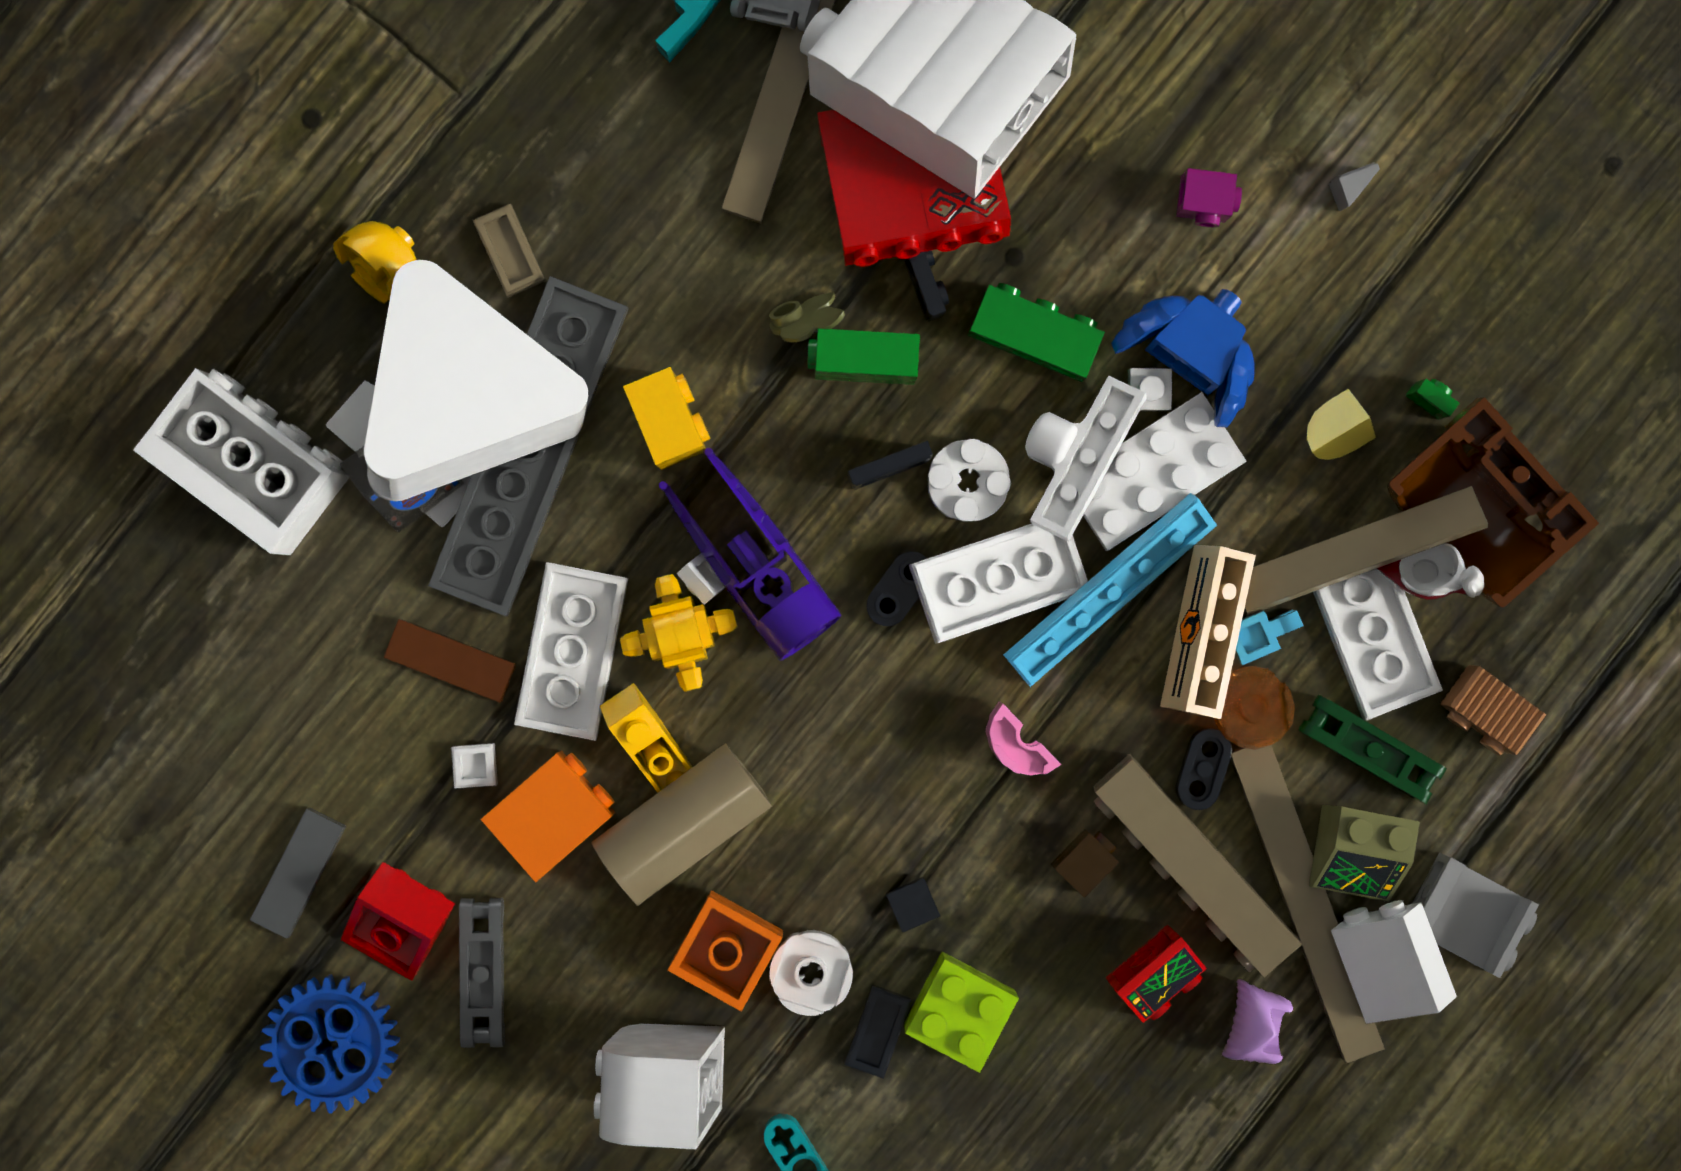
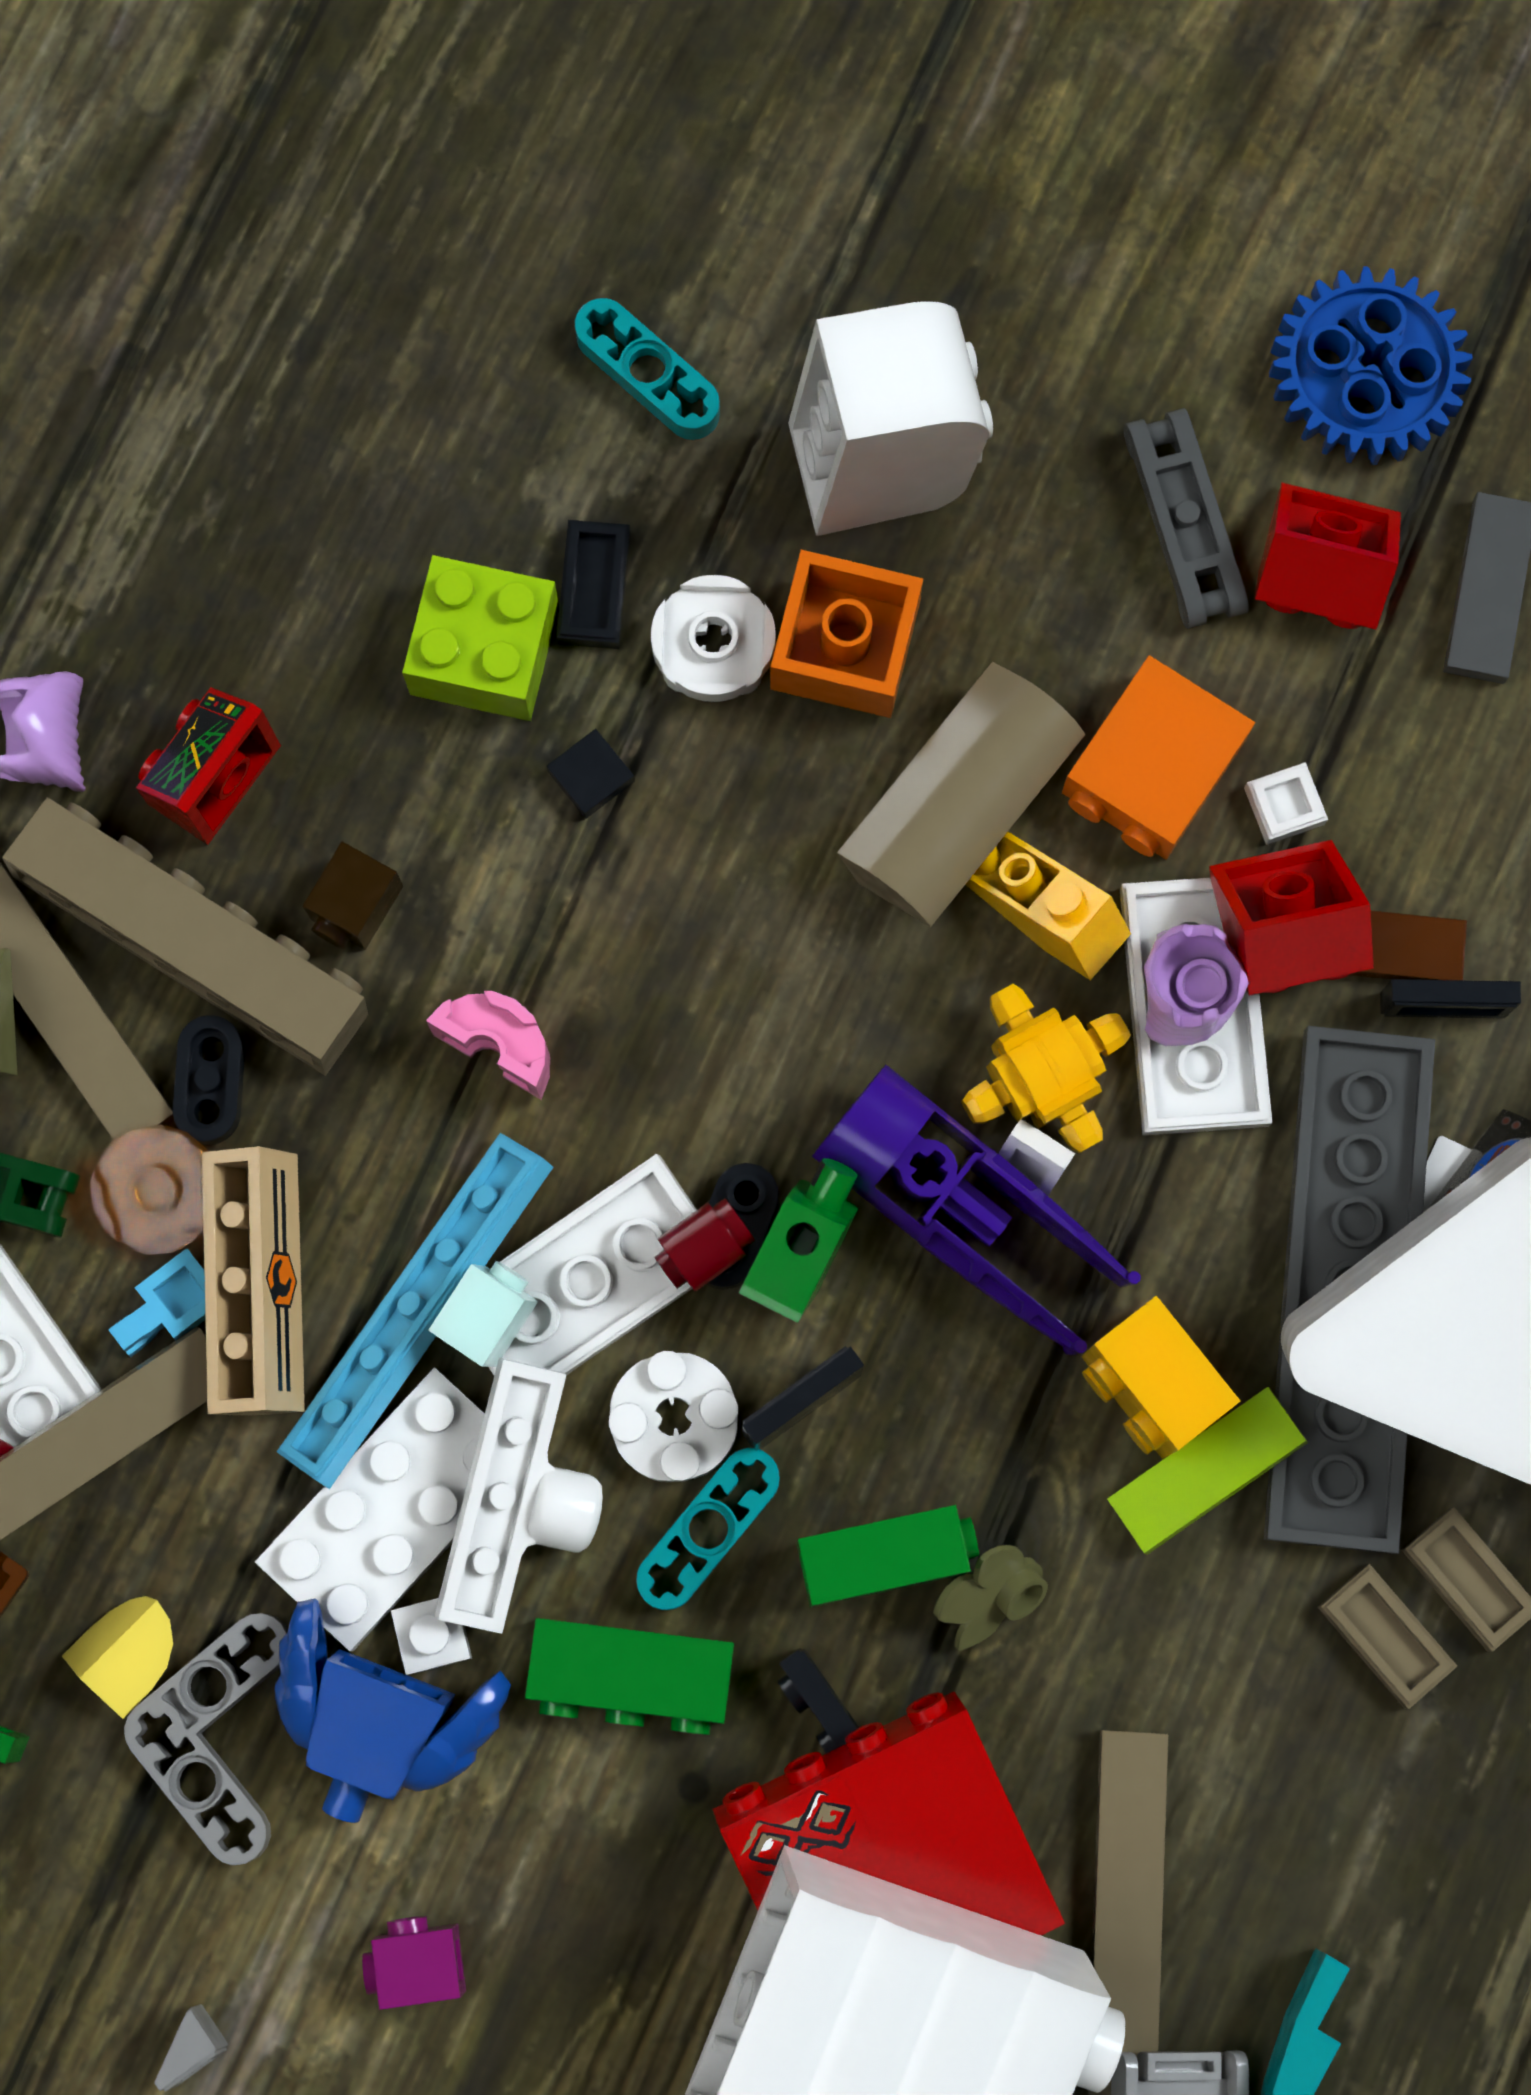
camera: 160 degrees right, 10 degrees down
none -> light grey beam [124,1613,288,1865]
none -> light aqua brick [428,1261,538,1367]
none -> teal beam [636,1448,780,1610]
none -> dark red brick [654,1198,756,1292]
none -> green torso [739,1158,858,1323]
none -> lime tile [1107,1387,1308,1555]
none -> lavender hair [1143,924,1249,1046]
none -> red slope [1209,840,1374,995]
none -> dark tan tile [1317,1564,1457,1709]
none -> black tile [1380,979,1521,1018]

